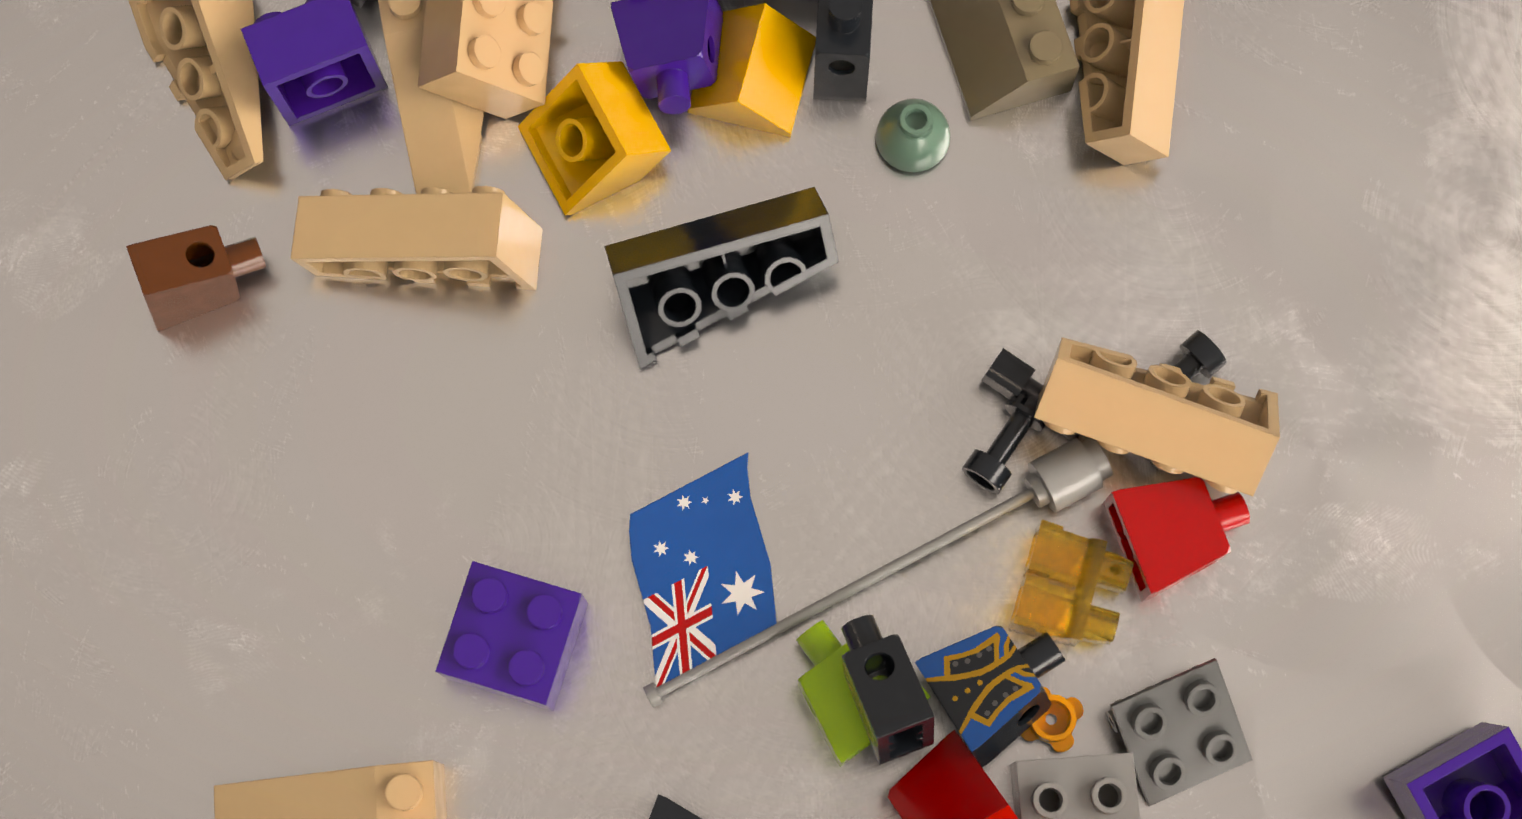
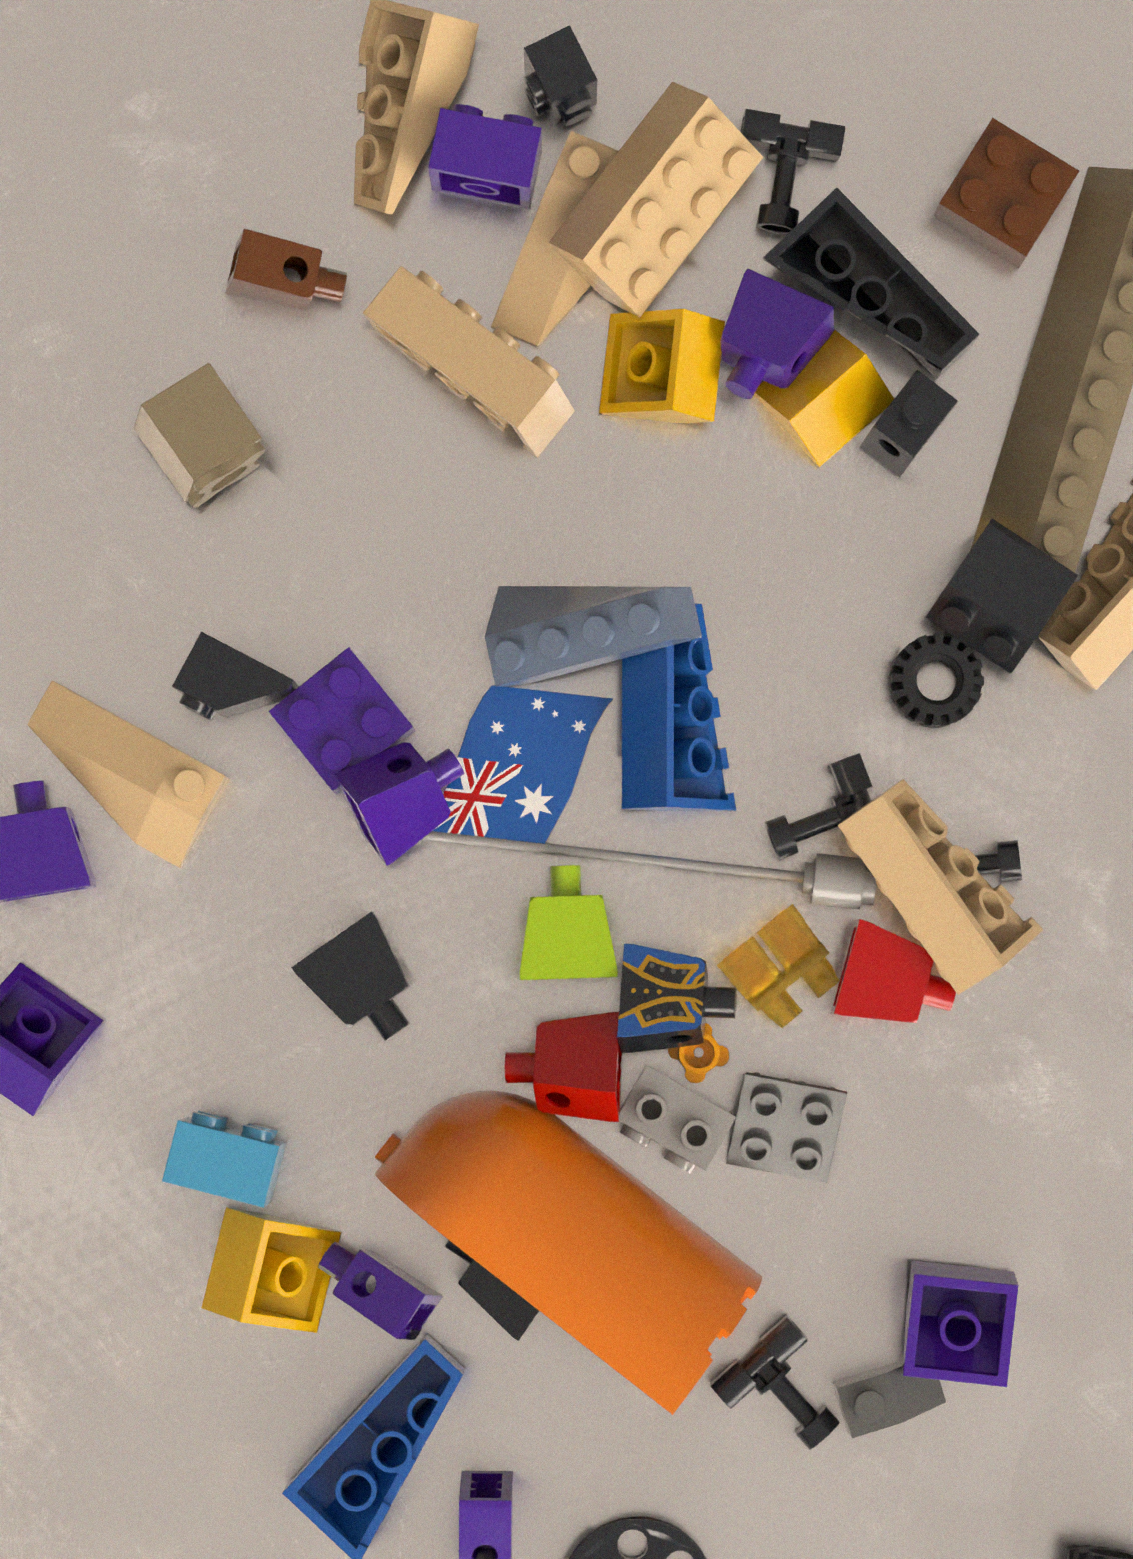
camera: 30 degrees right, 10 degrees up
wedge [604,187,839,369] -> none
black torso [841,615,935,765] -> none
sand green brick [876,98,950,172] -> none
none -> dark tan piece [134,363,266,508]
none -> black slope [172,631,299,721]
none -> dark purple torso [335,742,464,866]
none -> sand blue wedge [485,586,702,686]
none -> blue wedge [622,603,736,811]
none -> black tyre [889,633,984,728]
none -> black slope [926,518,1078,674]

